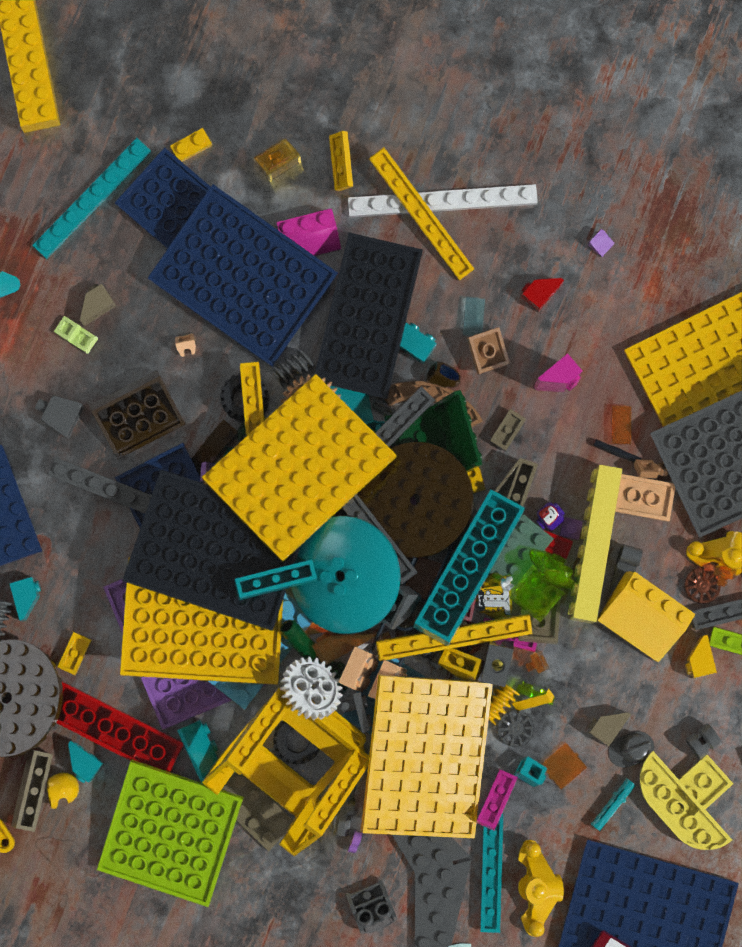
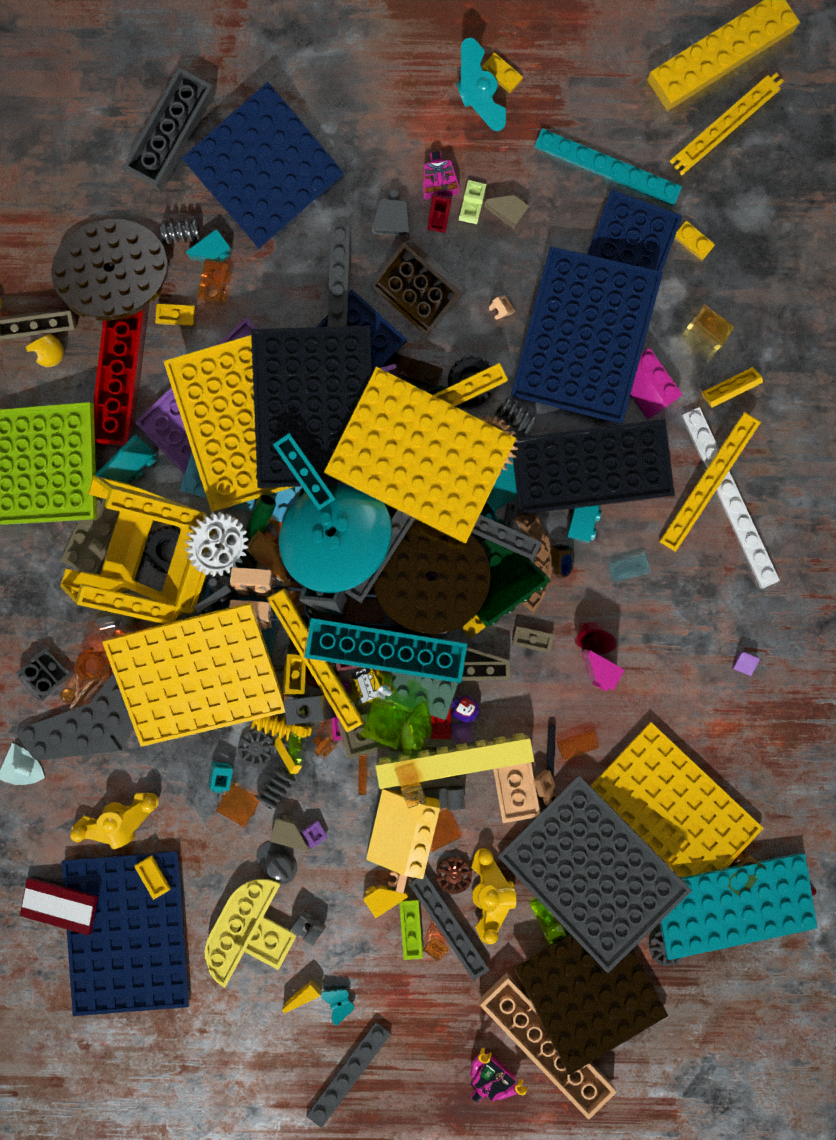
camera: 70 degrees right, 5 degrees up
teal slope [68,740,104,783] -> none
medium lavender tile [348,829,362,853] -> none
medium nougat slope [467,327,510,374] -> none
dark pink plate [476,770,518,831] -> none
teal plate [480,813,503,933] -> none
red slope [521,278,564,312] -> none
teal pin [590,778,636,832] -> none
clear orange tile [713,565,737,587] -> none
none -> clear orange piece [60,630,126,710]
none -> yellow tile [134,855,171,900]
none -> clear orange brick [197,260,232,306]
none -> dark grey piece [255,766,296,809]
none -> yellow plate [291,723,314,738]
none -> medium lavender plate [301,821,327,848]
none -> clear orange tile [358,754,367,795]
none -> light nougat tile [388,871,408,893]
none -> clear yellow slope [395,762,427,809]
none -> torso [423,151,460,199]
none -> dark red slope [427,194,452,233]
none -> clear orange piece [430,808,462,852]
none -> dark red piece [575,622,618,654]
none -> yellow hinge [669,73,784,176]

